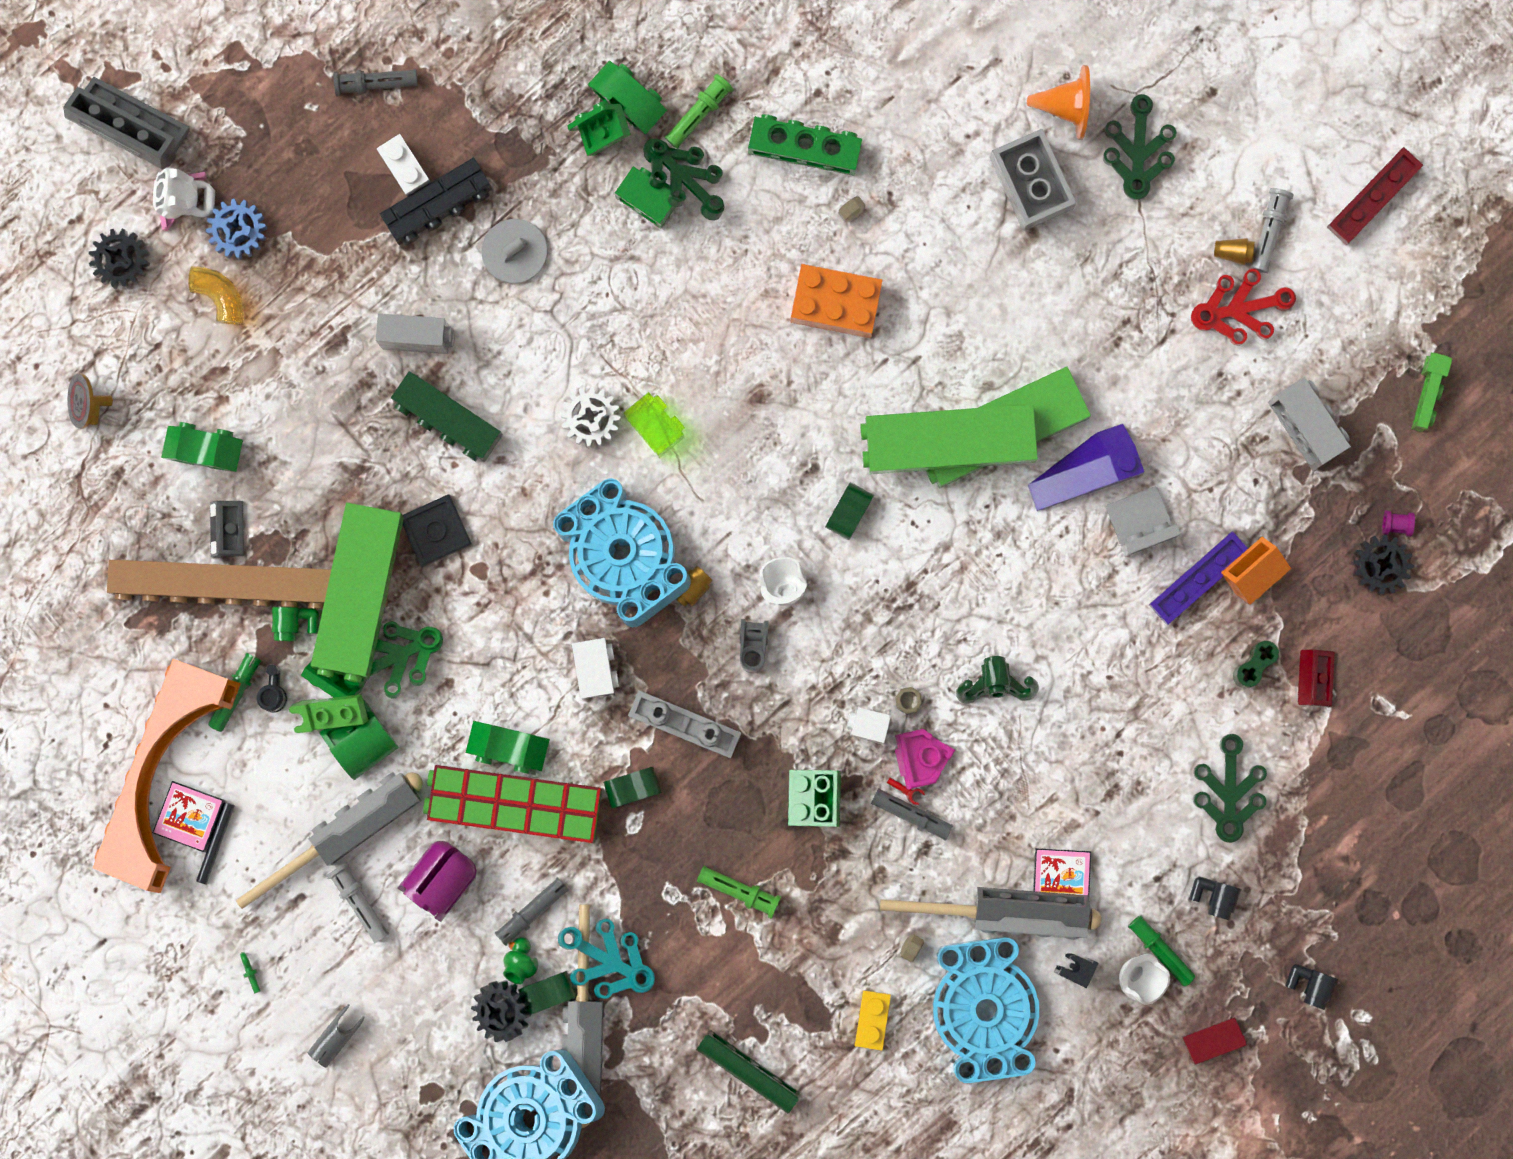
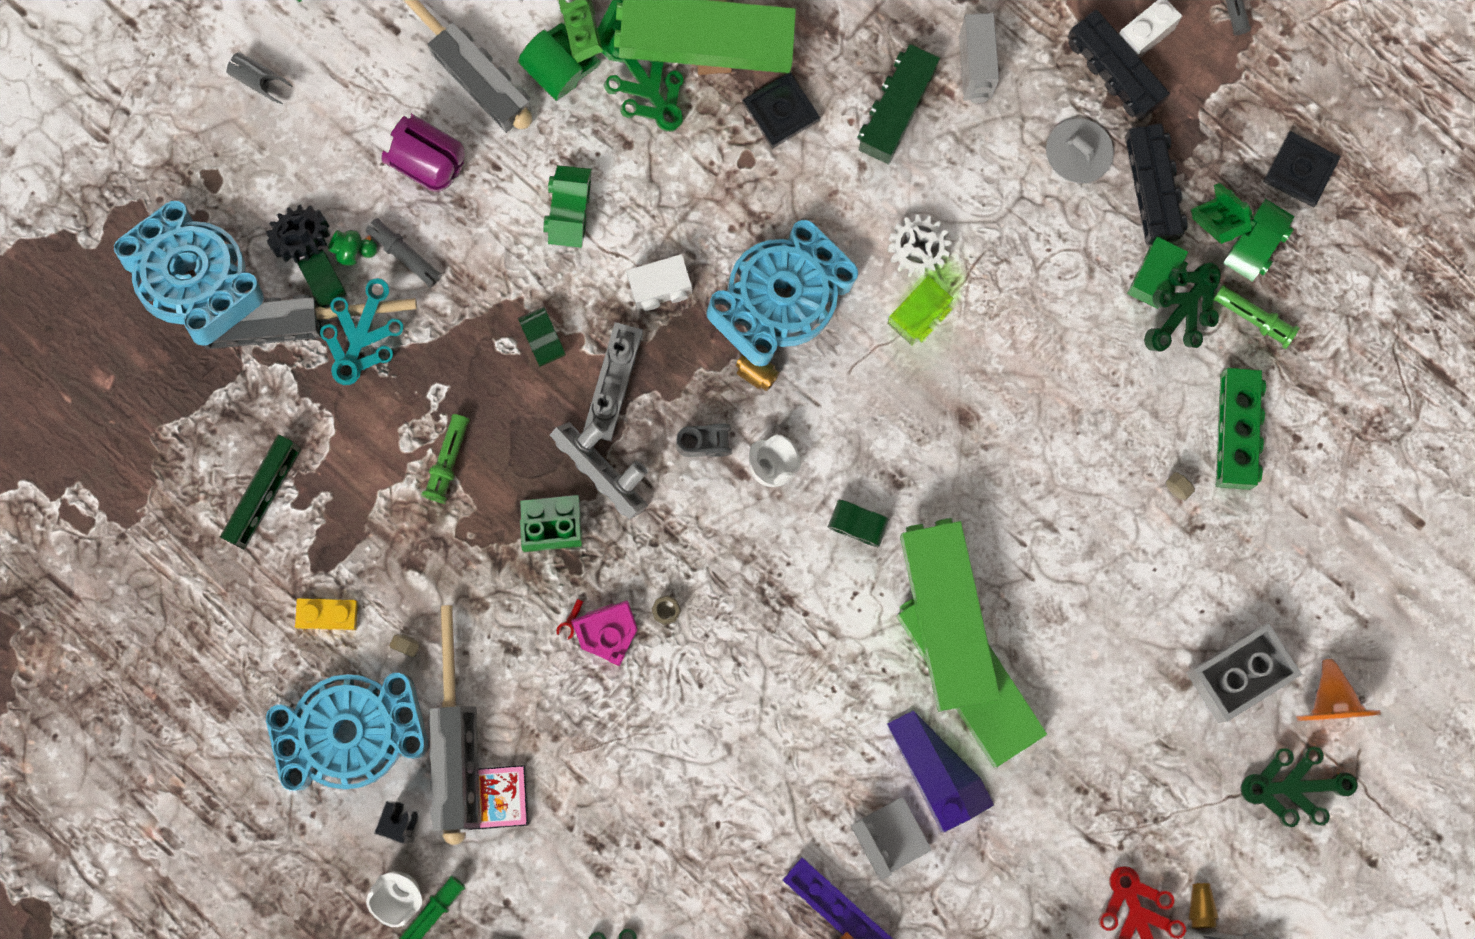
camera: 80 degrees right, 5 degrees down
light grey pin [326,862,389,944] -> none
bright green brick [423,765,602,843] -> none
orange brick [790,264,883,338] -> none
white brick [846,707,891,744] -> none
dark grey pin [871,788,953,841] -> none
dark green piece [956,656,1039,704] -> none
none -> light grey plate [550,419,649,520]
none -> black brick [1125,124,1188,245]
none -> black tile [1263,131,1341,208]

